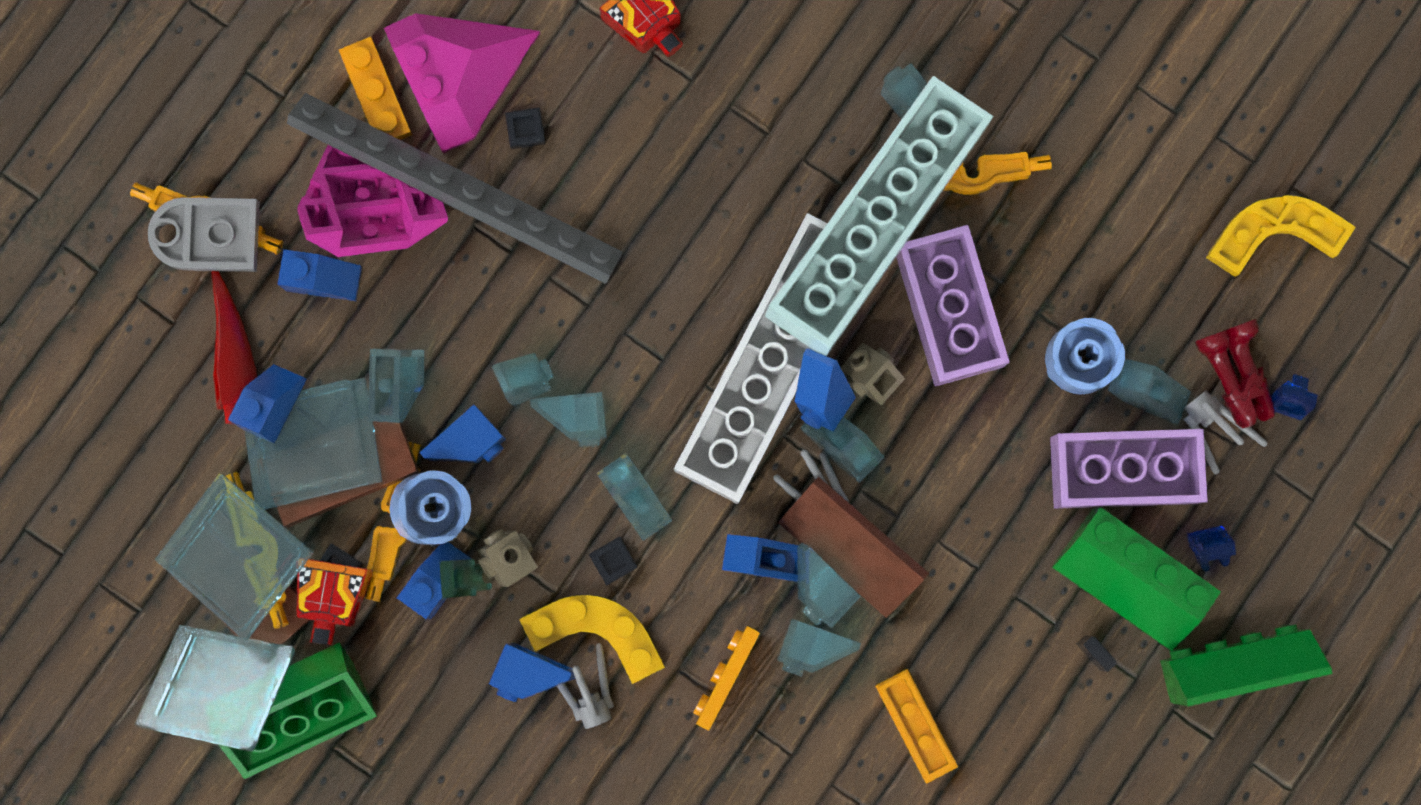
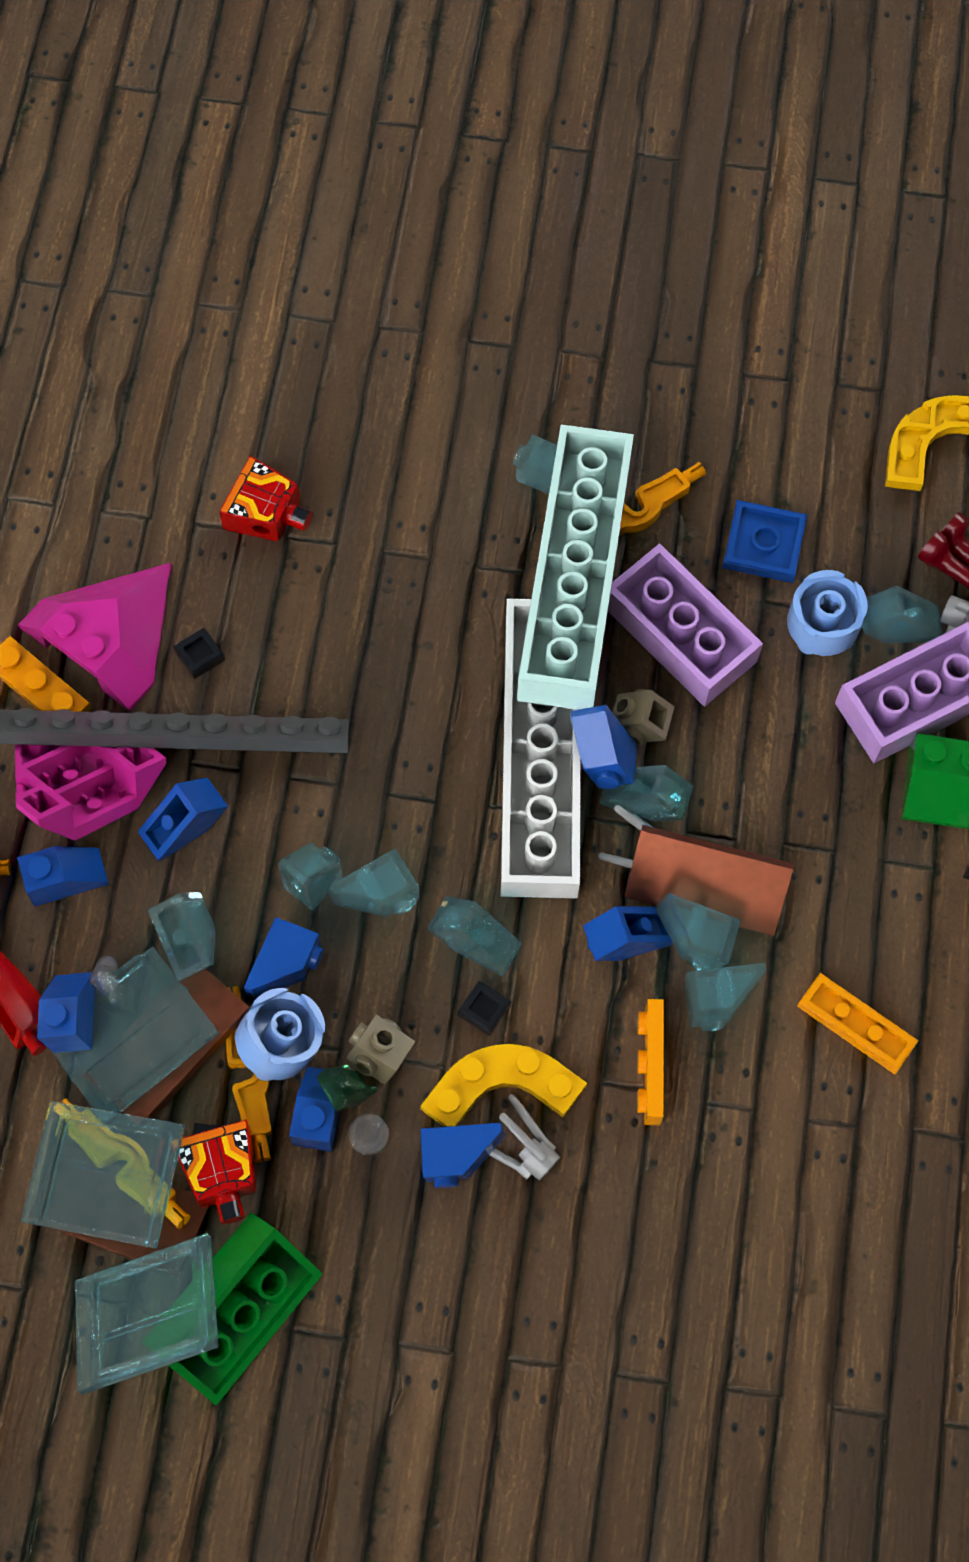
camera: 25 degrees left, 15 degrees down
none -> clear arm [90,956,118,995]
none -> blue slope [138,777,228,861]
none -> clear plate [349,1114,389,1155]
none -> blue tile [722,500,807,583]

